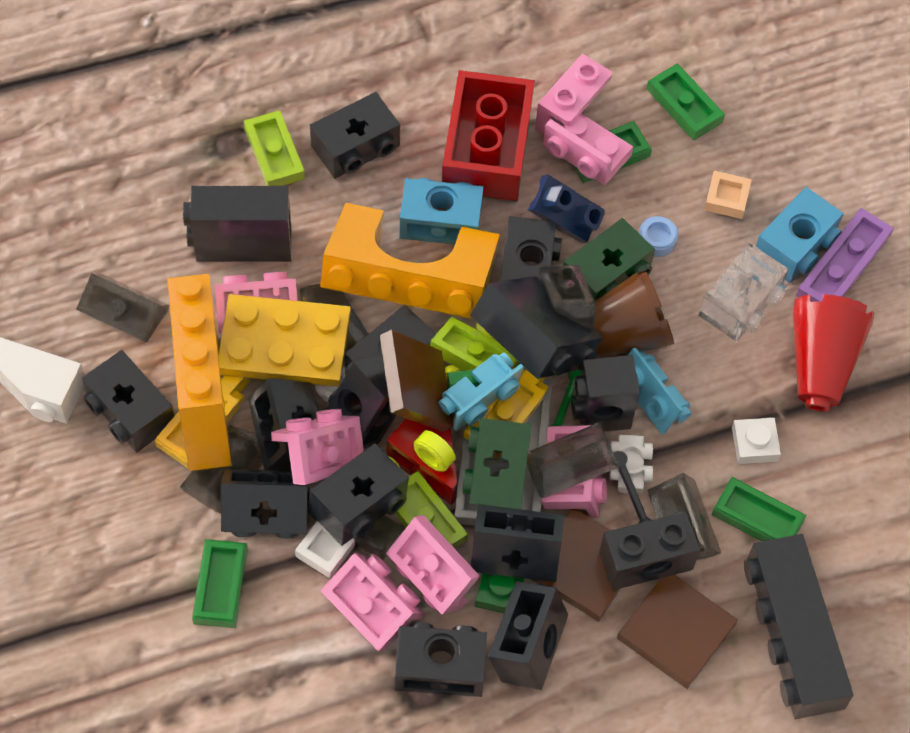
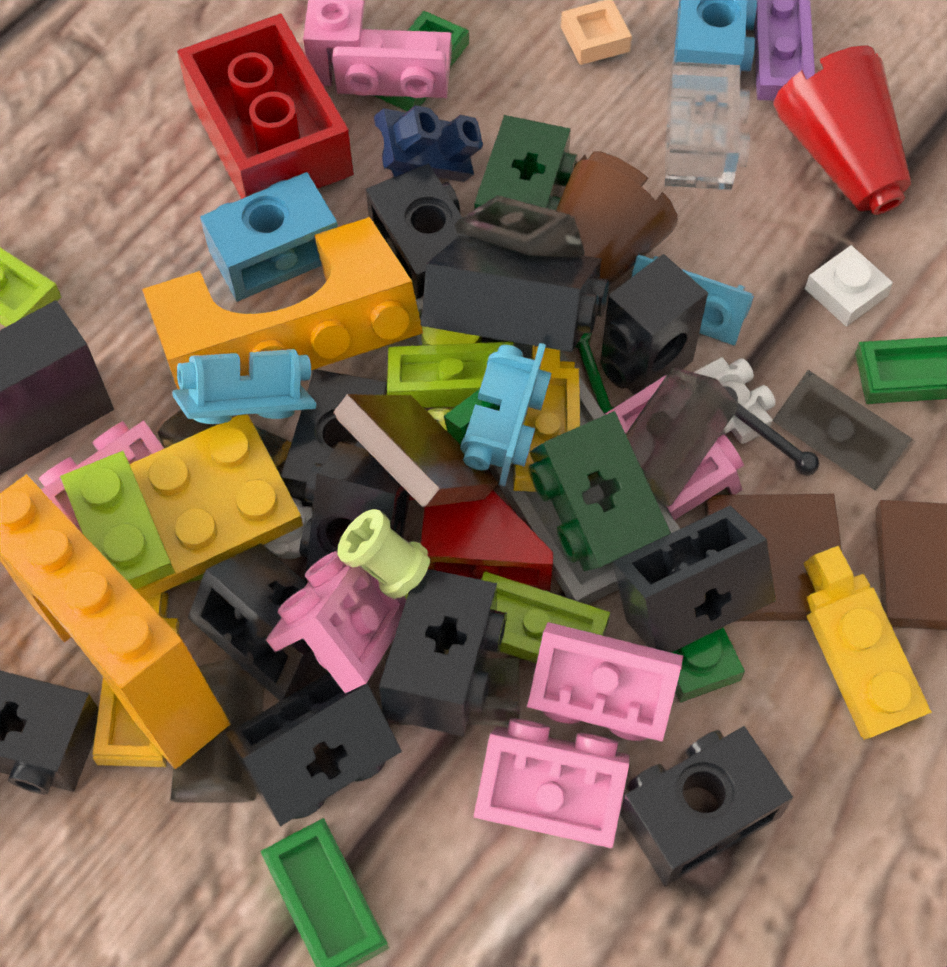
camera: 30 degrees left, 0 degrees up
white plate [295,521,355,579] -> none
black brick [310,92,400,179] -> none
neon yellow tile [414,430,456,471] -> none
black brick [488,581,568,690] -> none
black brick [599,512,700,591] -> none
light blue tile [639,216,678,257] -> none
none -> lime plate [60,451,175,590]
none -> medium azure hinge [172,349,316,424]
none -> yellowish green bush [337,509,430,599]
none -> yellow hinge [803,546,932,740]

